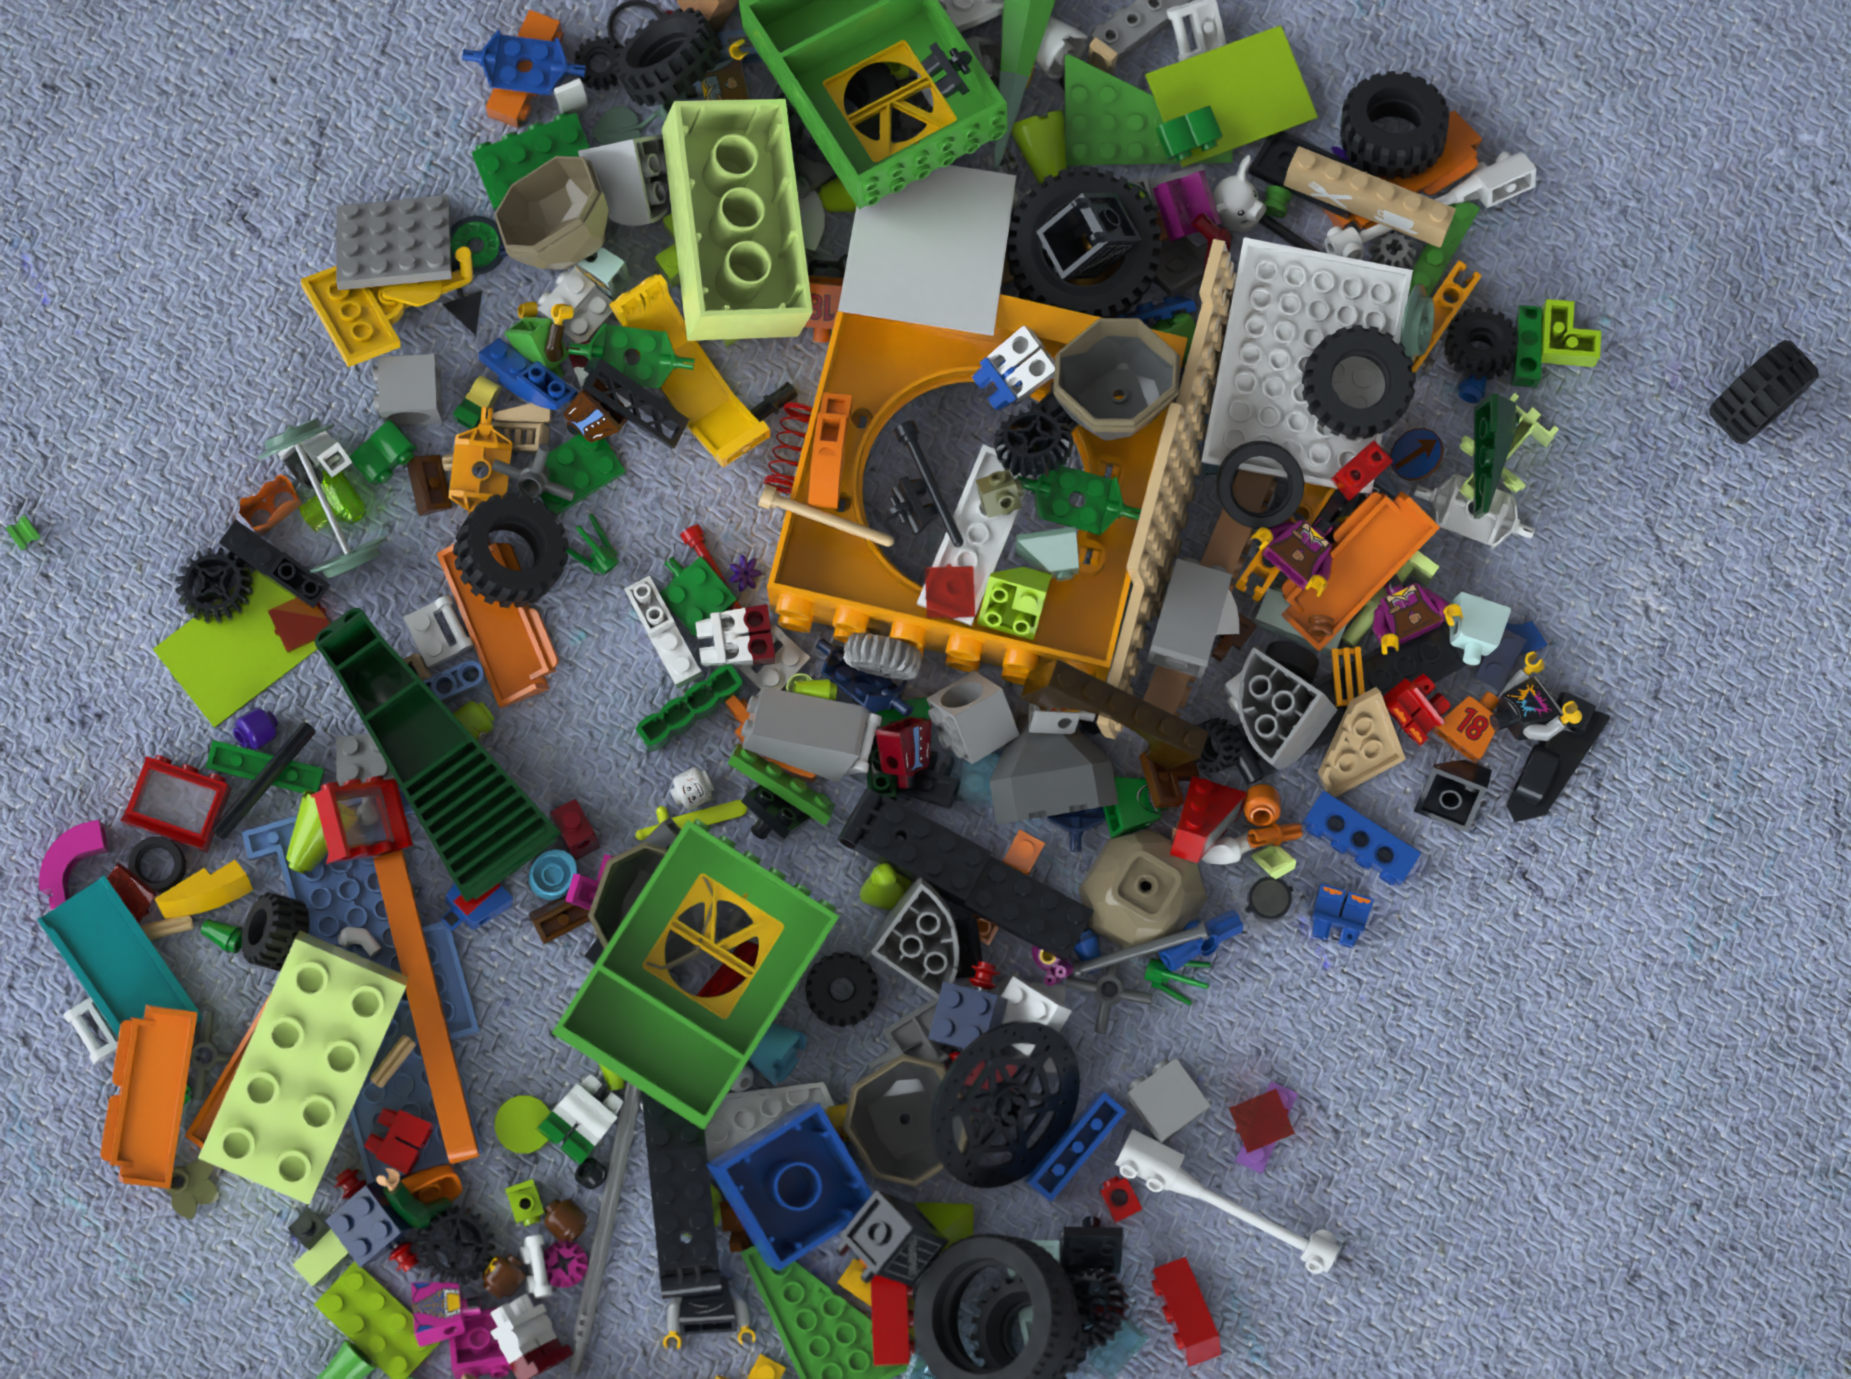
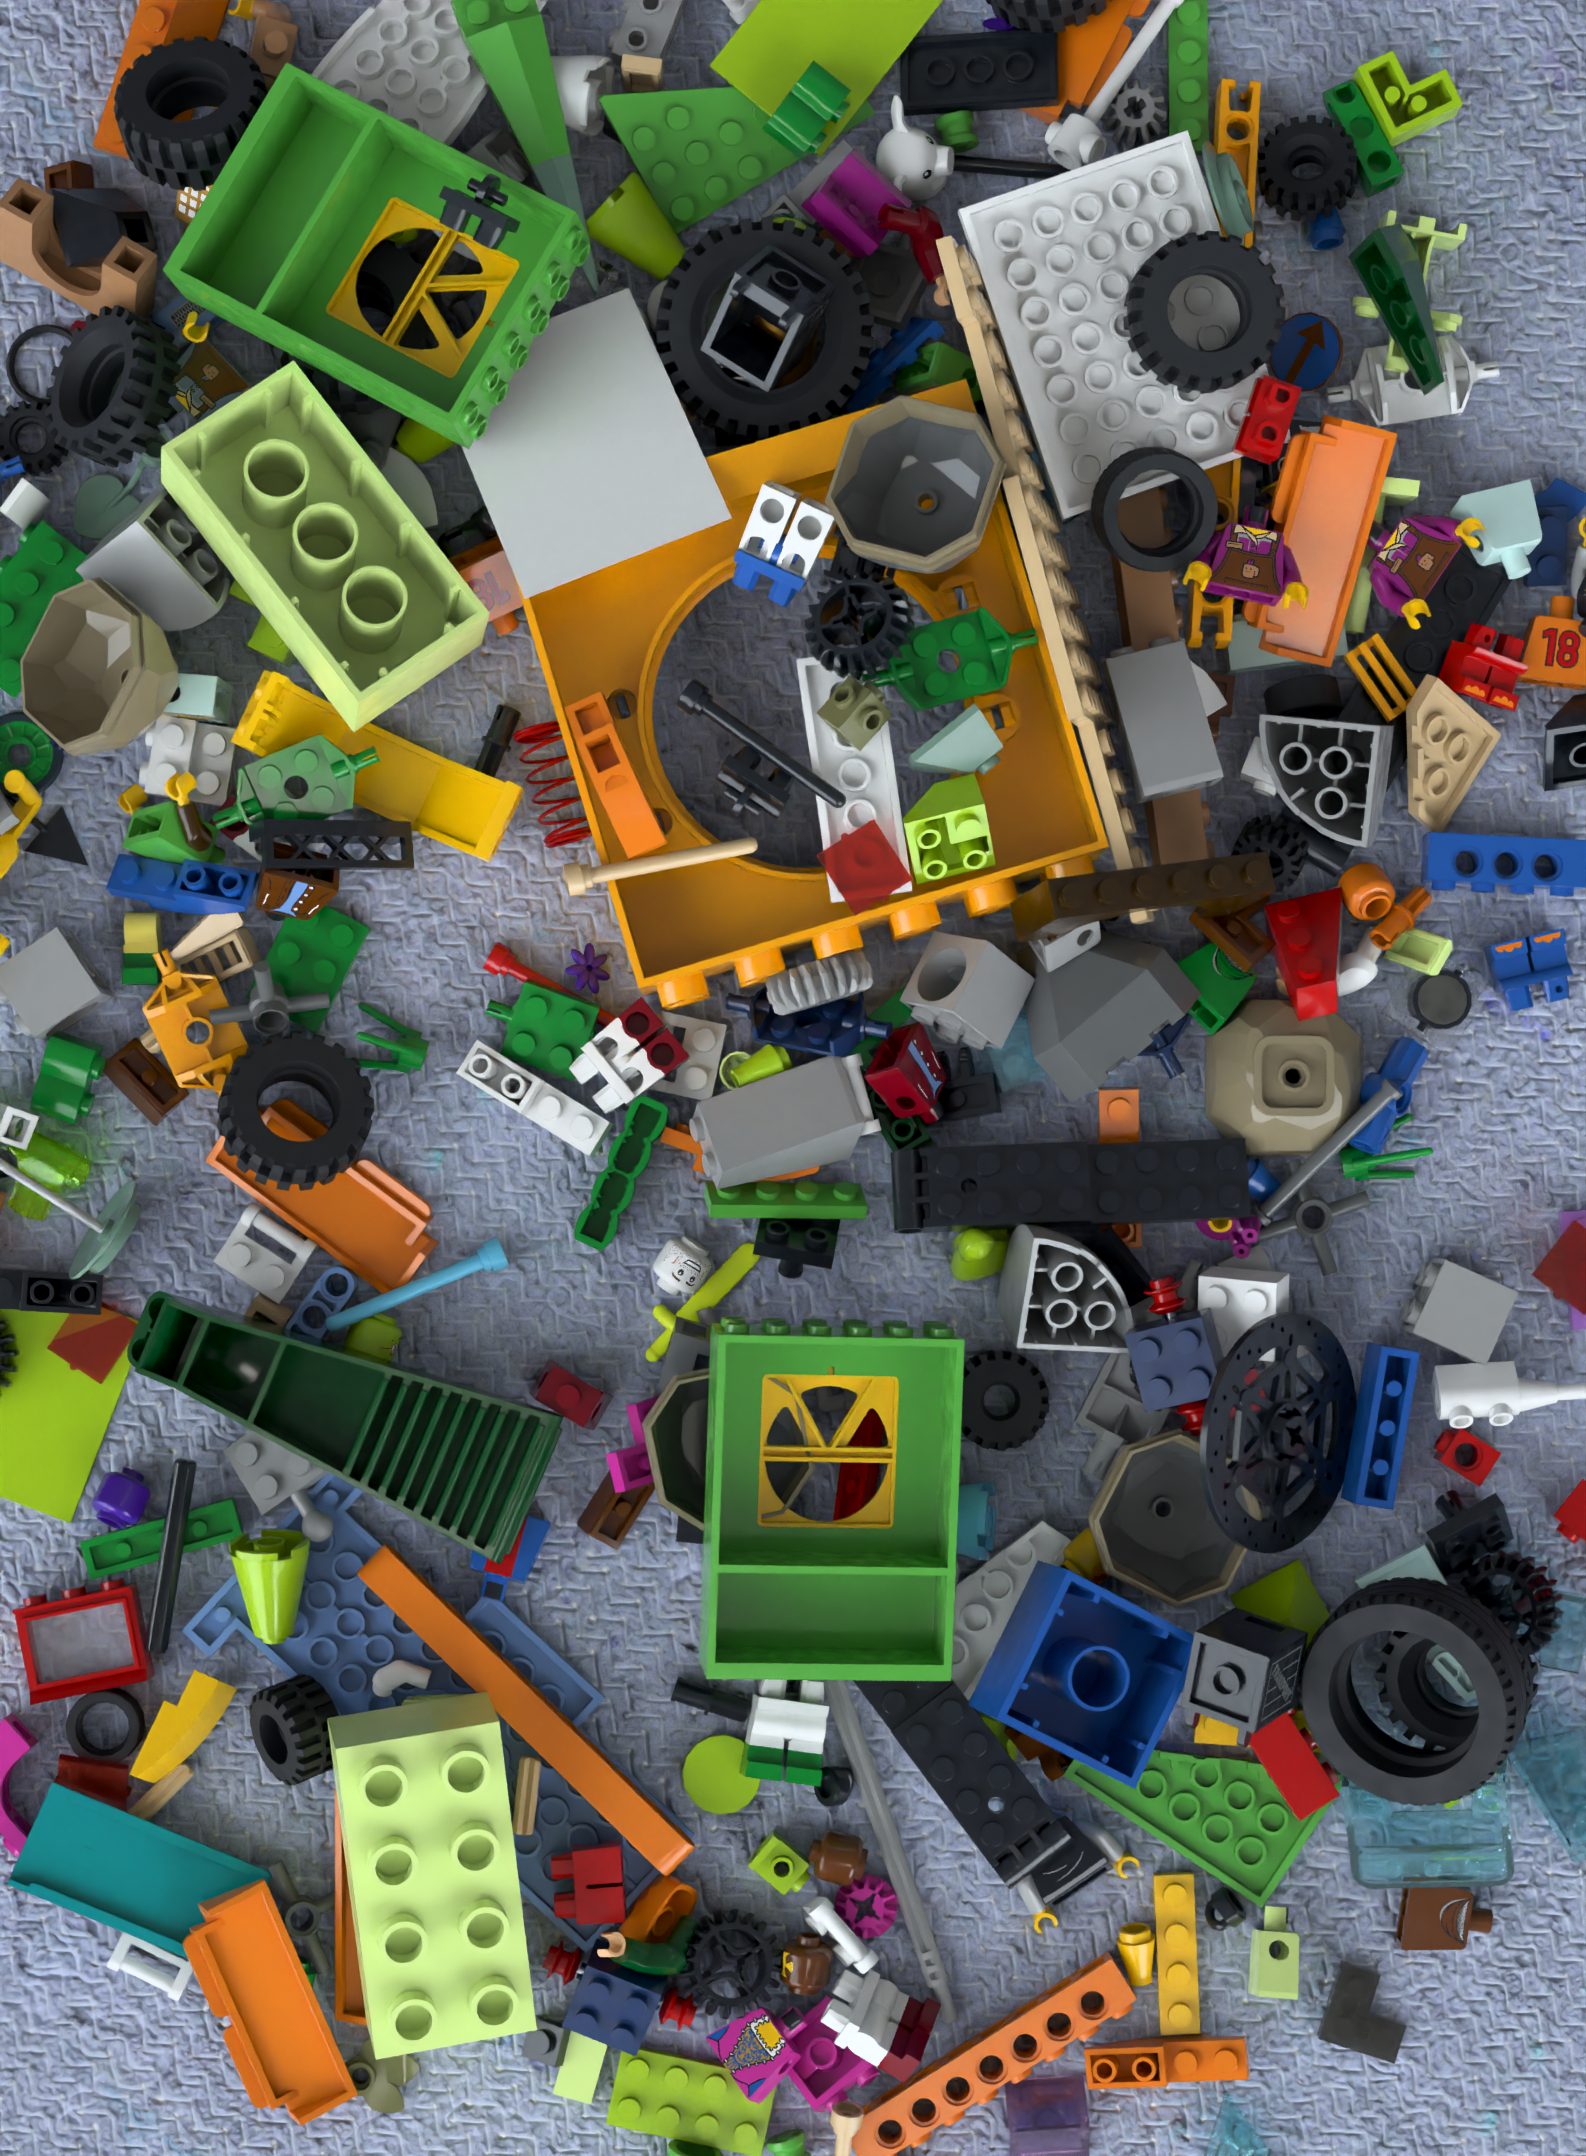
camera: 25 degrees left, 10 degrees up
green cone [201,919,243,954] -> none
red window [311,775,413,864] -> none
medium azure piece [528,849,578,900] -> none
tan brick [1284,146,1456,248] -> none
dark orange bush [1307,615,1334,637] -> none
none -> medium azure piece [326,1237,508,1332]
none -> black axle [671,1676,751,1723]

